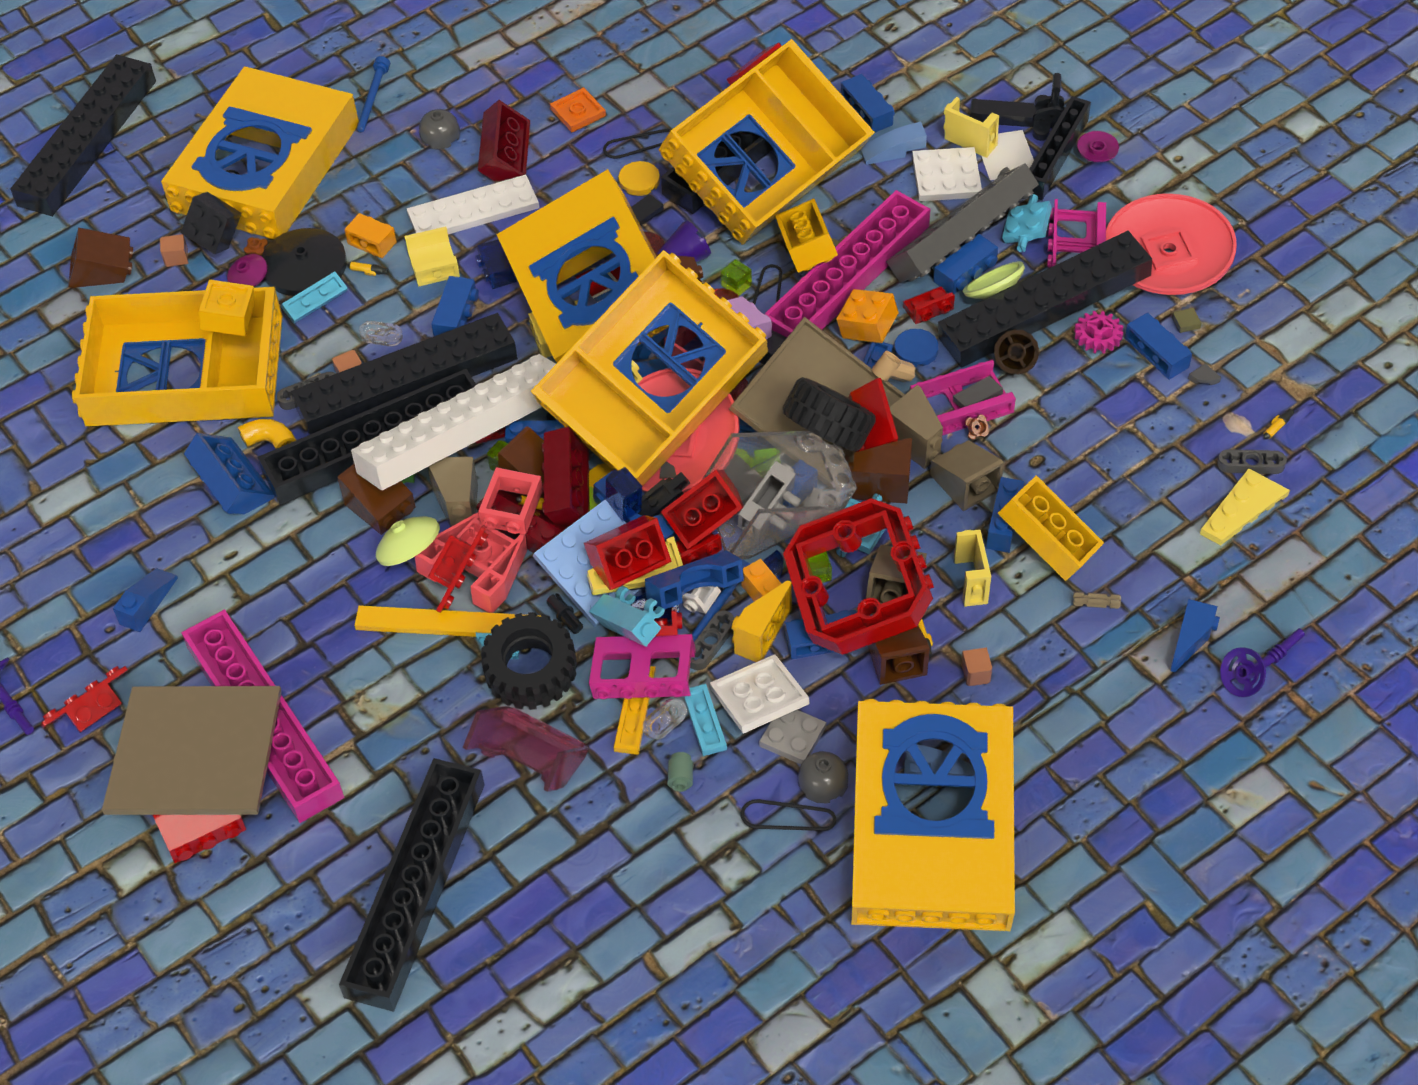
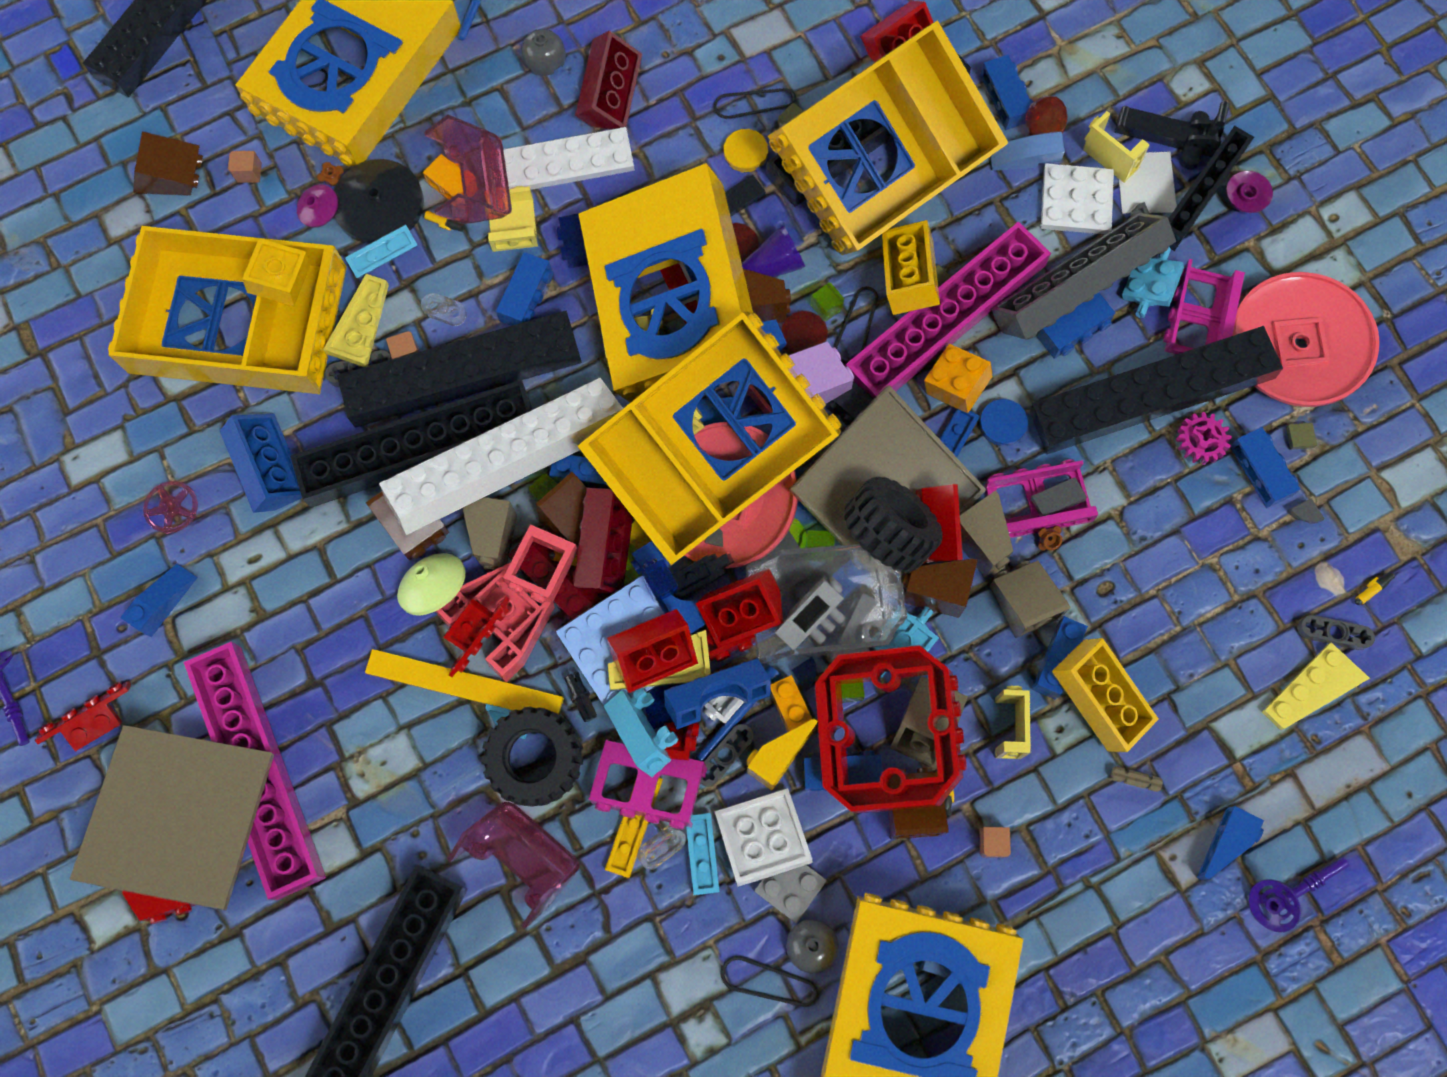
camera: 10 degrees right, 20 degrees up
black brick [181,192,242,254] -> none
yellow cylinder [237,419,296,449] -> none
orange plate [550,87,606,133] -> none
sand green brick [667,752,693,792] -> none
tan piece [872,351,915,382] -> none
red bracket [903,286,955,324] -> none
yellowish green dish [963,261,1025,300] -> none
dark brown cylinder [994,329,1039,375] -> none
none -> clear pink wheel [143,481,198,534]
none -> light yellow wing [323,274,389,367]
none -> clear pink windscreen [424,114,512,224]
none -> clear red tile [1025,95,1068,136]

